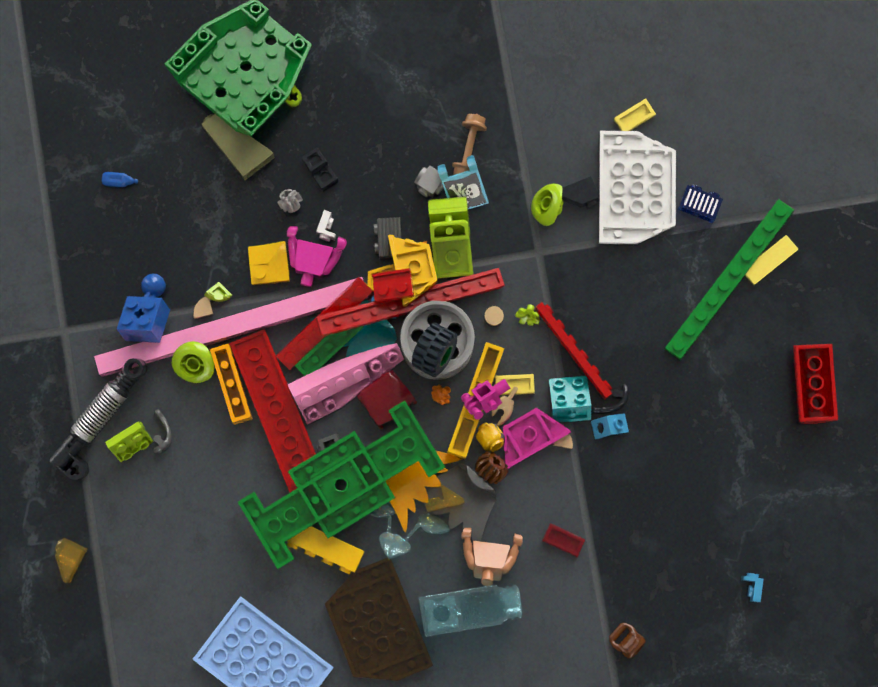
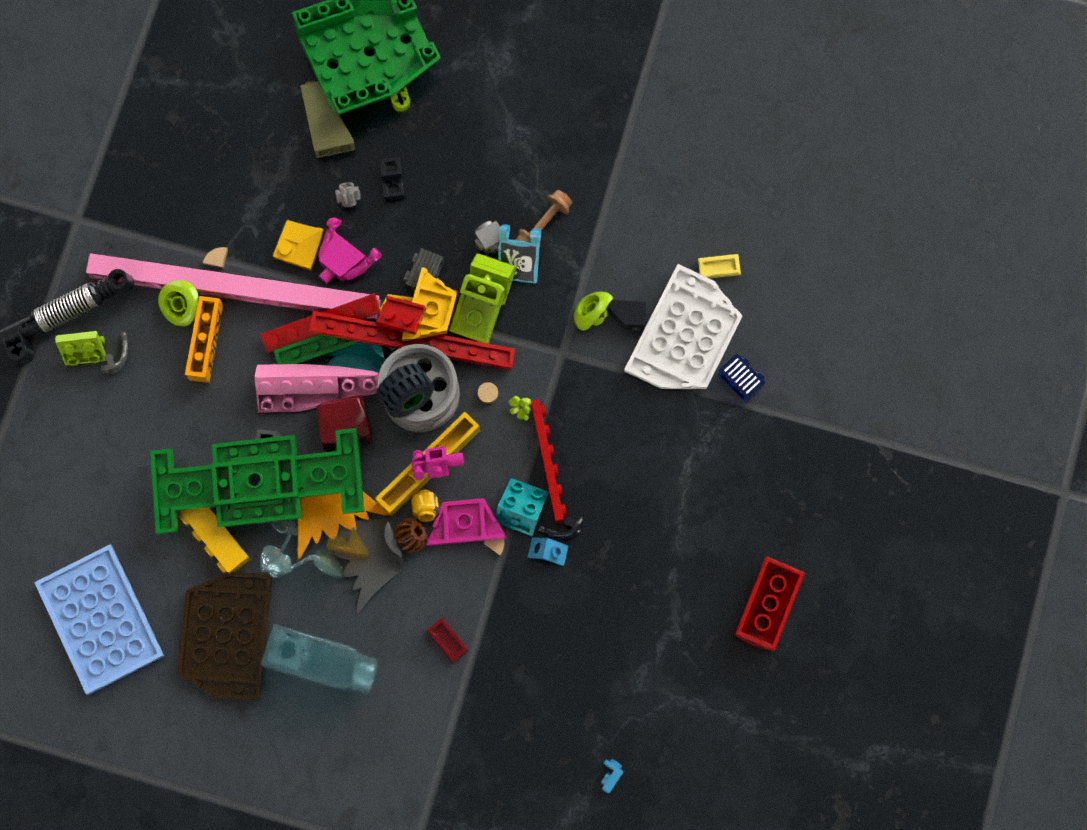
camera: 30 degrees right, 5 degrees down
blue piece [102,172,138,187] -> none
blue brick [117,274,170,343] -> none
lime tile [205,282,232,302] -> none
red plate [229,329,316,492] -> none
white bracket [316,210,336,242] -> none
orange plant [431,384,451,405] -> none
nougat torso [462,528,523,586] -> none
tan hand [491,386,518,426] -> none
light yellow tile [495,374,535,395] -> none
reddish brown piece [609,623,646,659] -> none
green plate [665,199,794,360] -> none
light yellow tile [745,235,798,285] -> none

